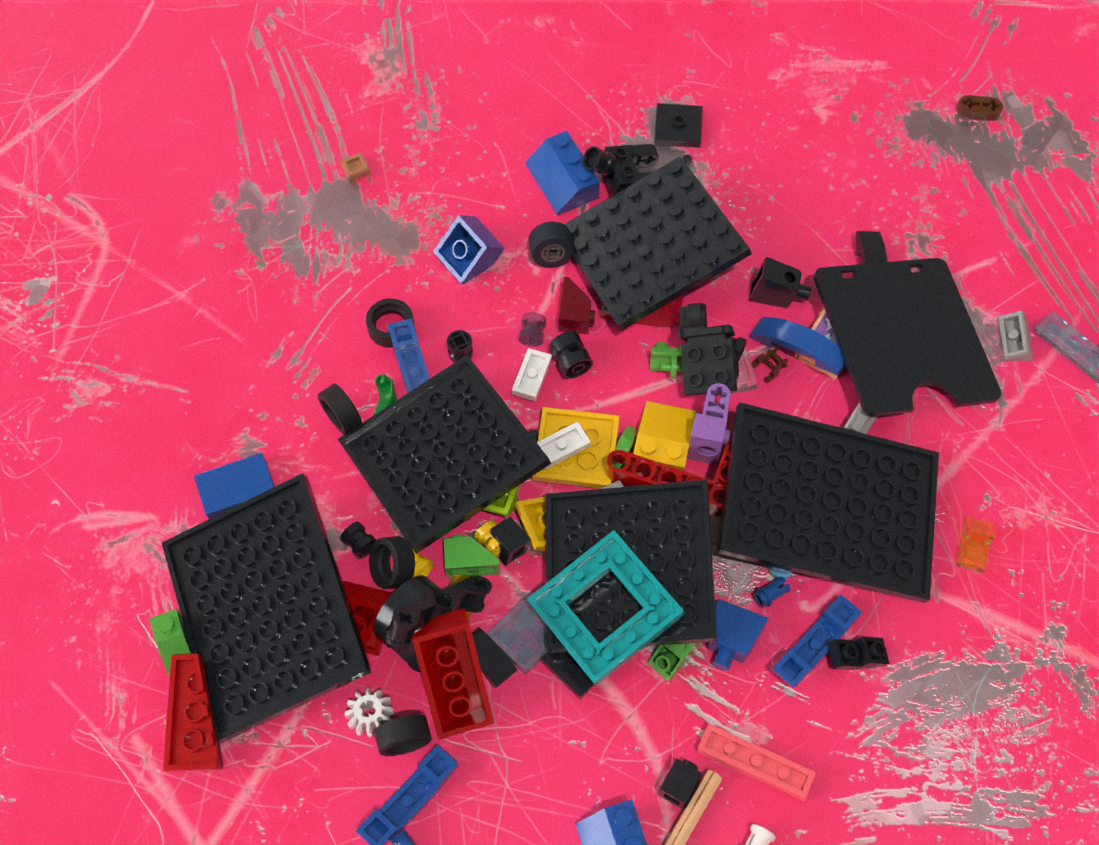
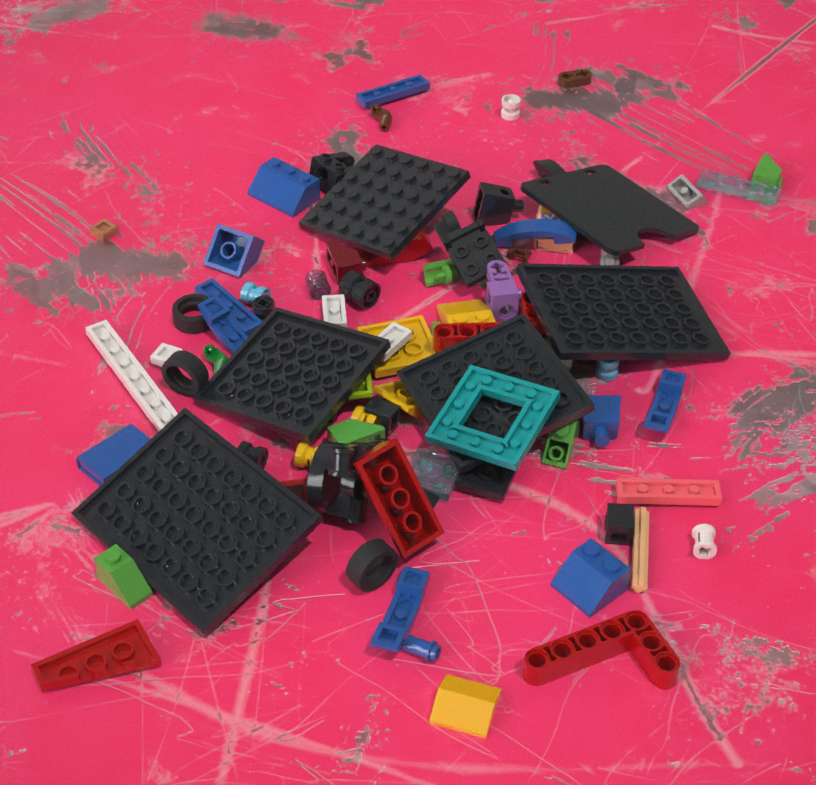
camera: 25 degrees left, 20 degrees down
red wing [163,654,222,772] -> none
white gear [345,687,394,738] -> none
black tyre [369,536,415,589] -> none
black wheel [529,221,574,268] -> none
black wheel [583,146,616,175] -> none
black plate [654,103,703,148] -> none
blue pin [754,577,790,607] -> none
black slope [827,636,890,670] -> none
slope [956,516,995,573] -> none
none -> red wing [30,619,161,692]
none -> white plate [85,320,178,432]
none -> white plate [150,343,183,367]
none -> blue plate [194,278,263,337]
none -> medium azure wheel [240,281,271,304]
none -> blue plate [356,74,430,109]
none -> reddish brown arm [370,104,392,132]
none -> wheel [501,94,521,121]

